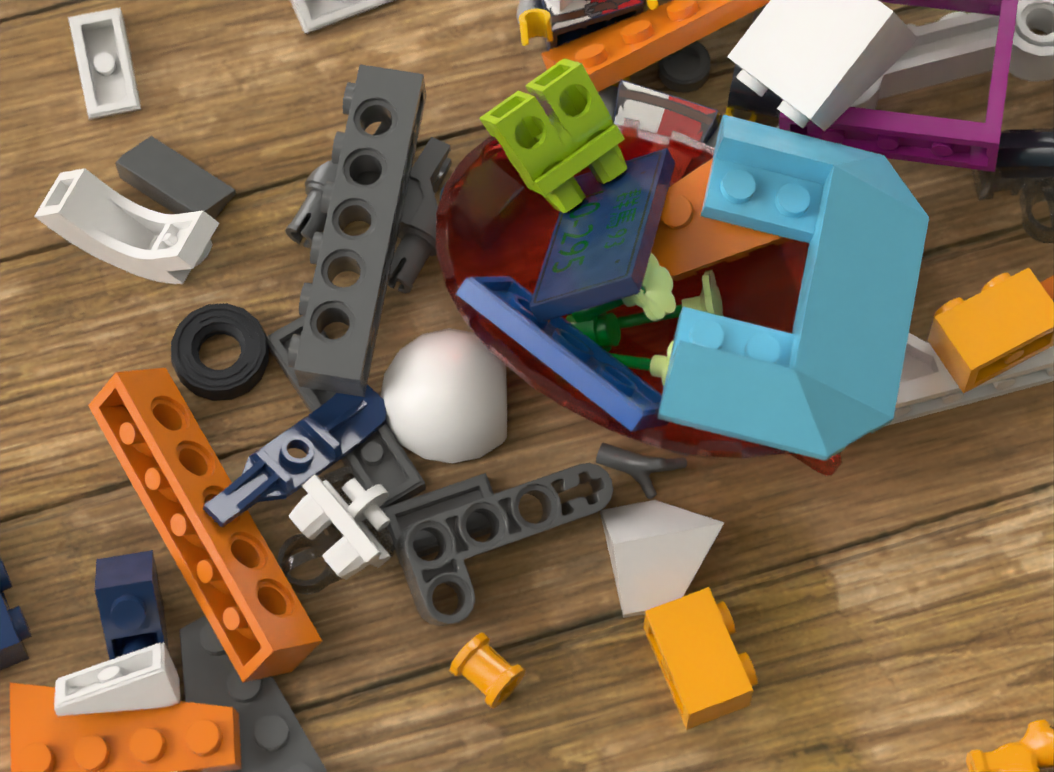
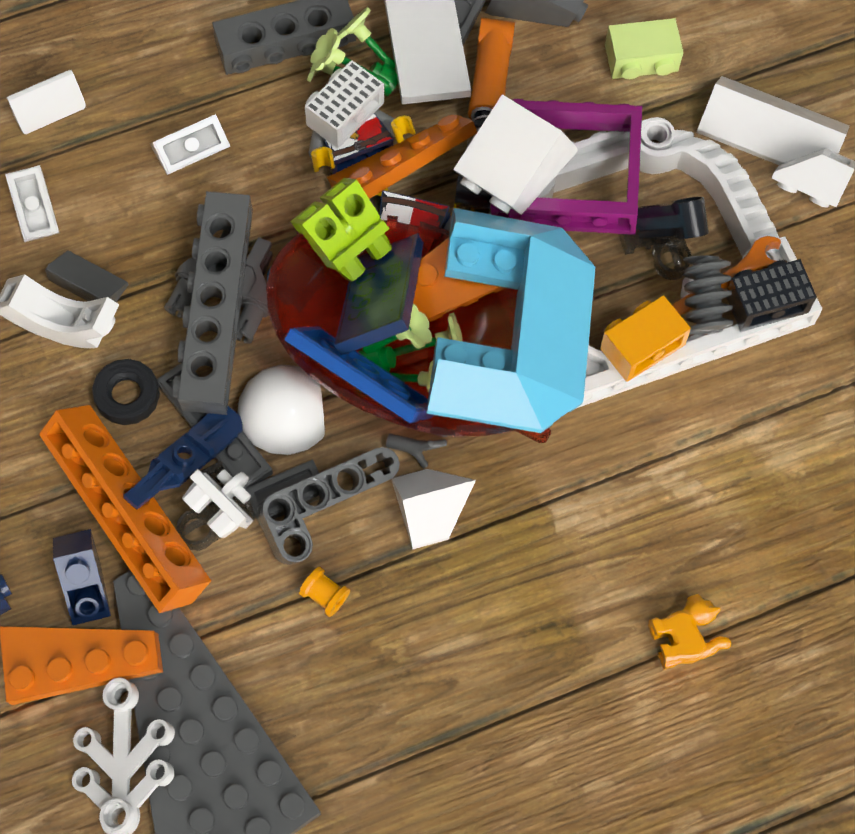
camera: 10 degrees left, 0 degrees up
white slope [54,643,180,716] -> none
light orange brick [644,587,758,730] -> none
dark grey tile [658,41,711,93] -> none

